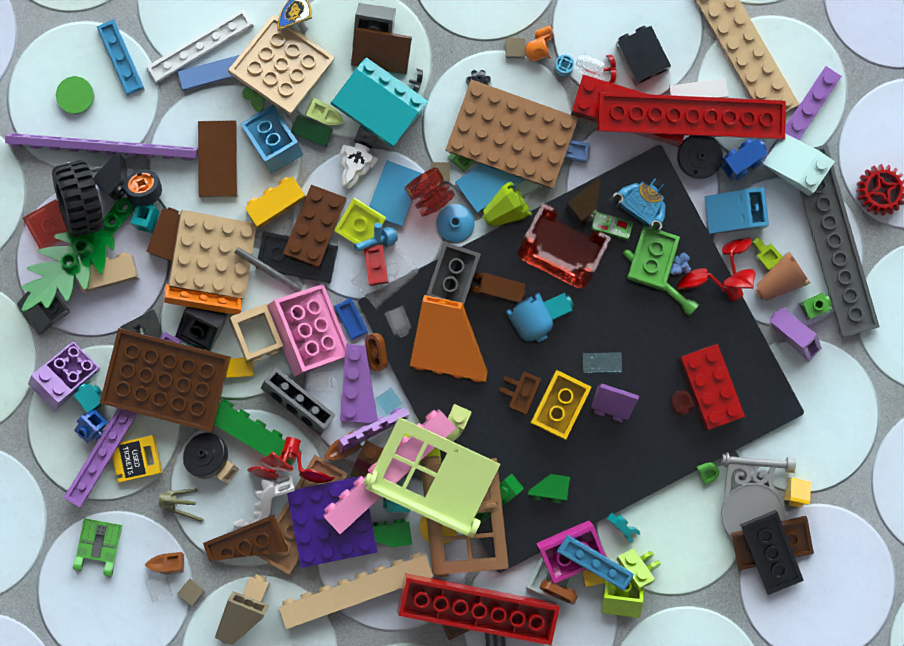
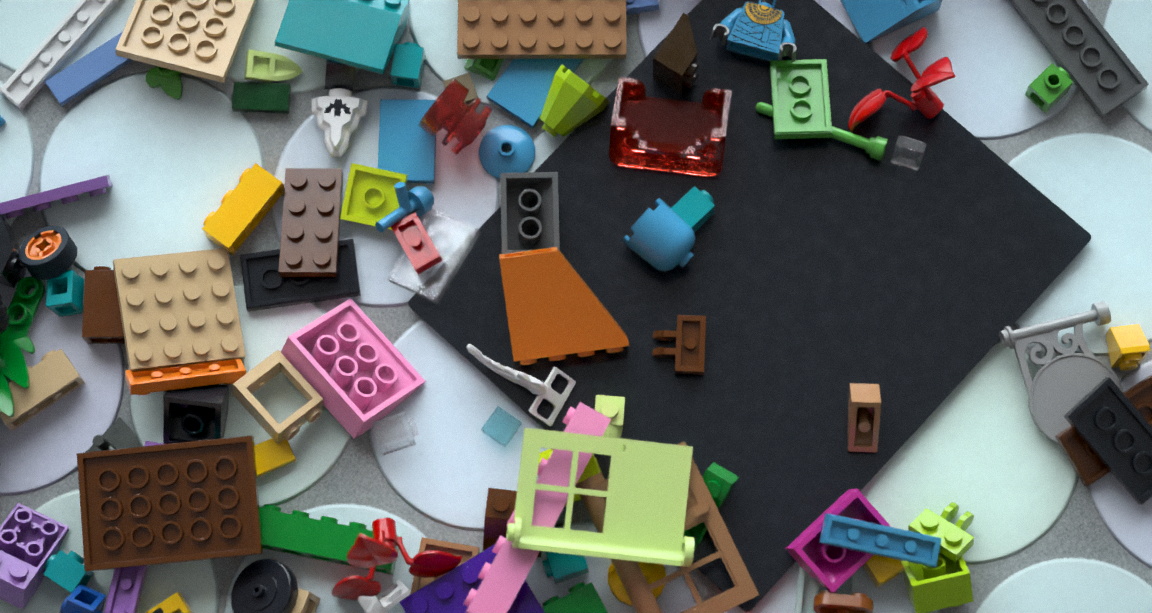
camera: 15 degrees left, 10 degrees down
reddish brown tile [198,120,237,197] -> none
dark grey bar [234,247,303,292] -> none
dark azure slope [240,105,304,174] -> none
black brick [260,367,336,436] -> none
dark orange plate [324,431,362,460] -> none
blue tile [334,298,368,341] -> none
medium lavender wing [337,408,410,454] -> none
medium lavender wing [340,344,378,423] -> none
dark orange plate [365,333,388,372] -> none
clear brick [385,306,412,337] -> none
reddish brown slope [468,273,525,303] -> none
green slope [527,474,570,503] -> none
yellow brick [530,370,591,440] -> none
clear light blue tile [583,352,622,373] -> none
medium lavender slope [590,384,639,423] -> none
slope [591,212,633,241] -> none
teal plate [607,513,641,543] -> none
medium blue plant [670,253,691,275] -> none
clear red plate [671,391,695,415] -> none
red brick [679,344,745,430] -> none
bright green tile [697,462,719,485] -> none
lime plate [751,237,783,270] -> none
nougat cone [755,252,811,301] -> none
medium lavender slope [770,307,822,362] -> none
none -> teal brick [390,42,426,88]
none -> white piece [466,344,576,426]
none -> medium nougat slope [848,383,881,452]
none -> clear tile [891,135,927,171]

